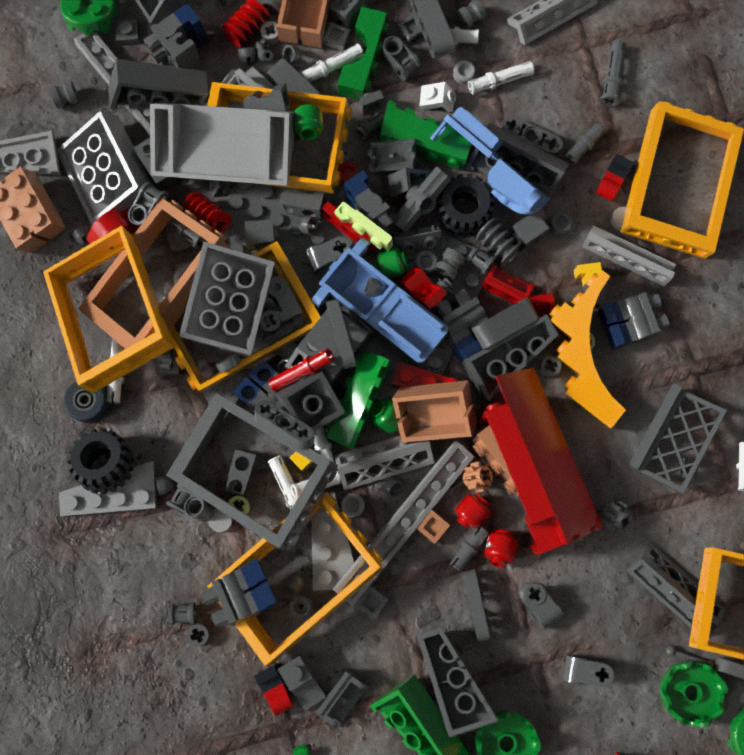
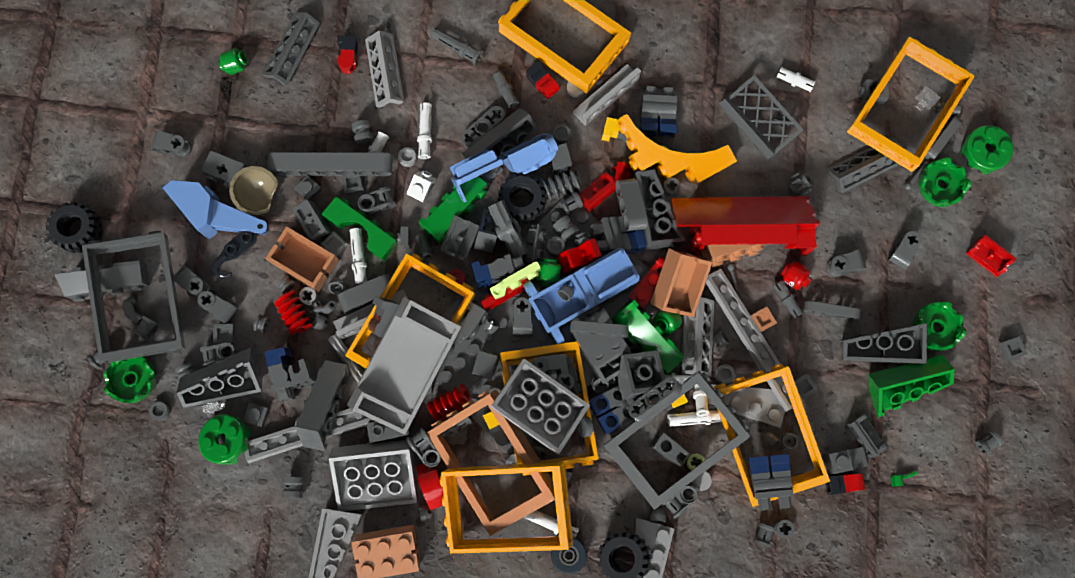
camera: 70 degrees left, 0 degrees up
red pin [269,348,335,392] -> none
green head [293,104,323,141] -> none
red head [455,493,491,529] -> none
nougat gear [463,461,493,493] -> none

